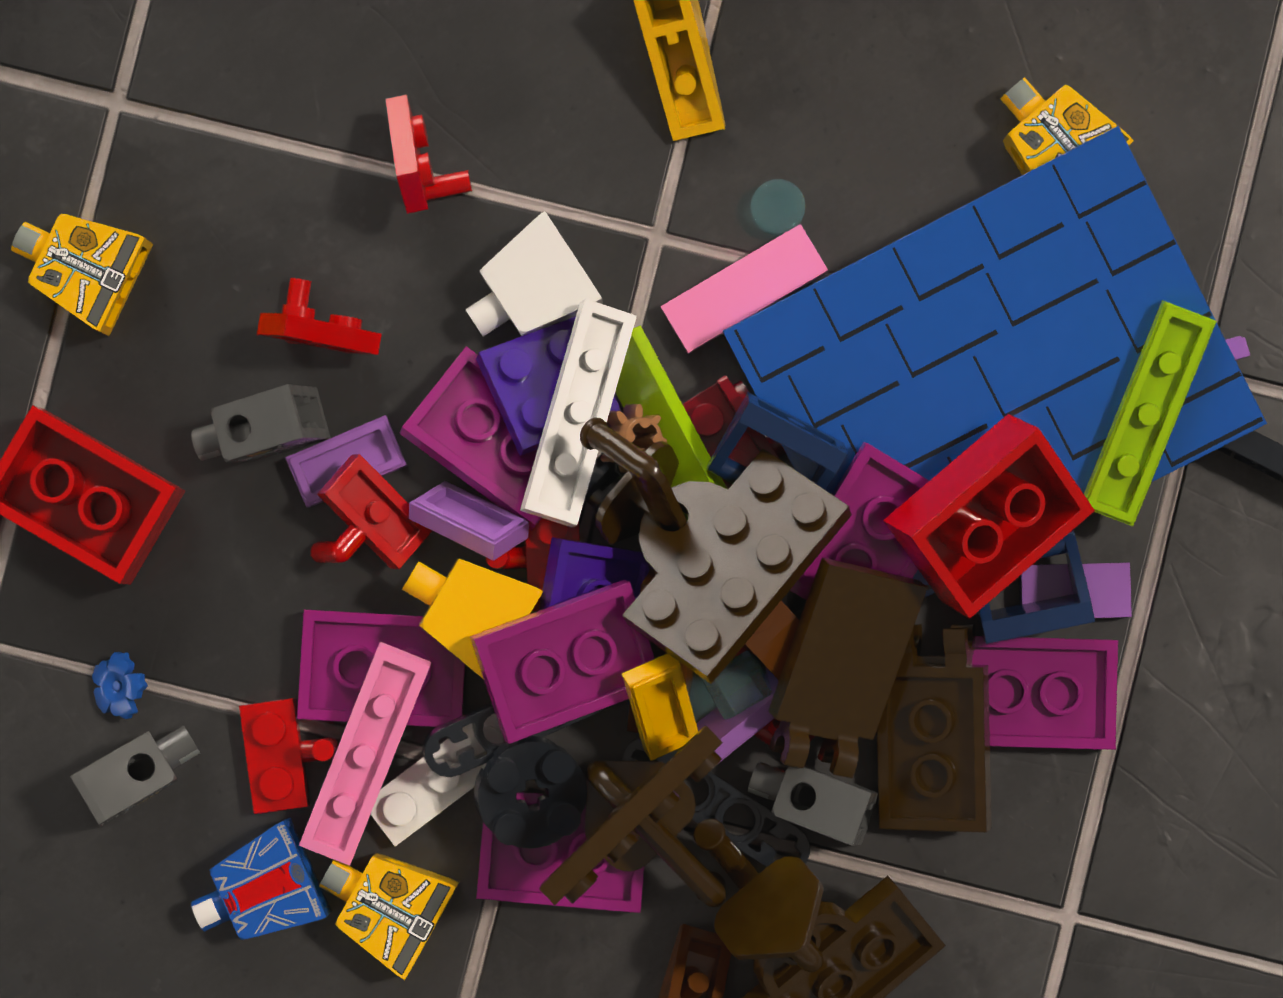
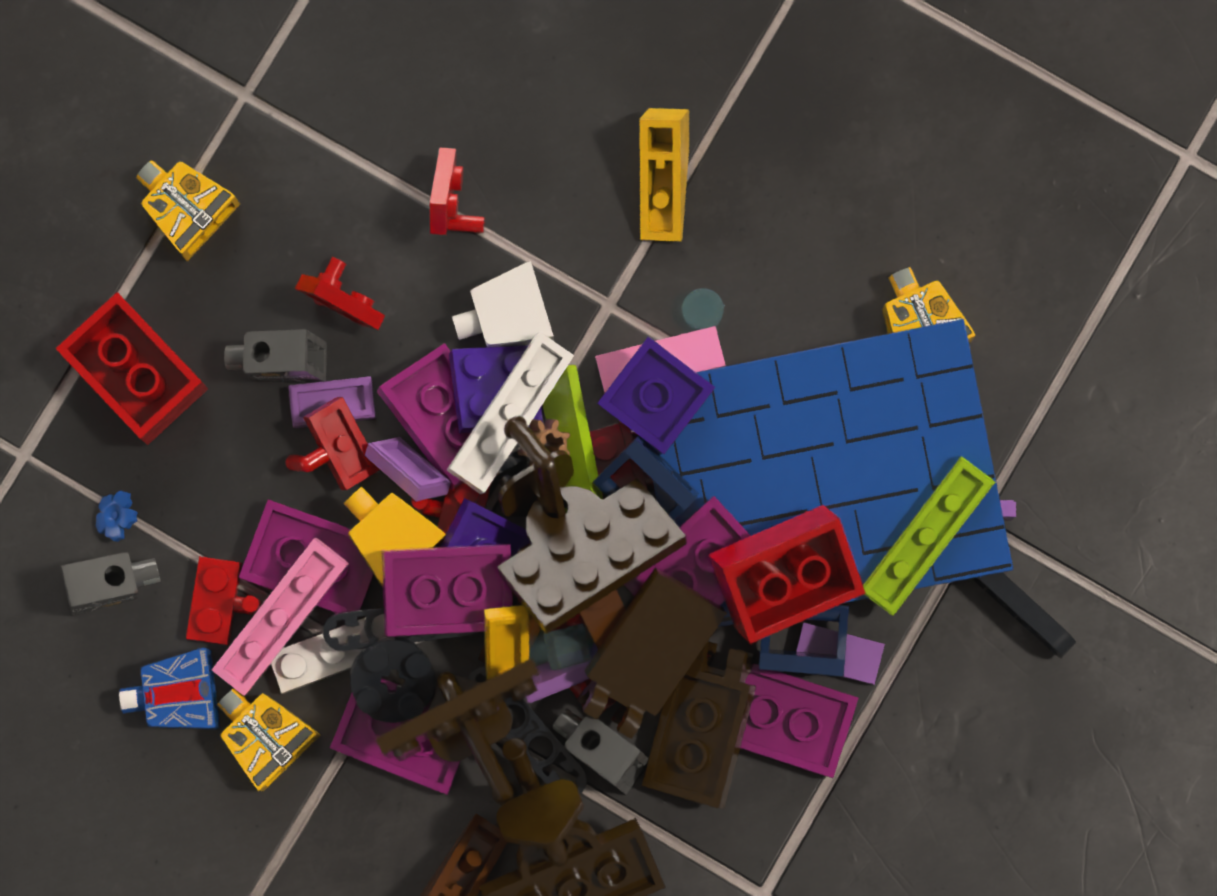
camera: 15 degrees right, 5 degrees down
none -> dark purple plate [597,336,716,454]

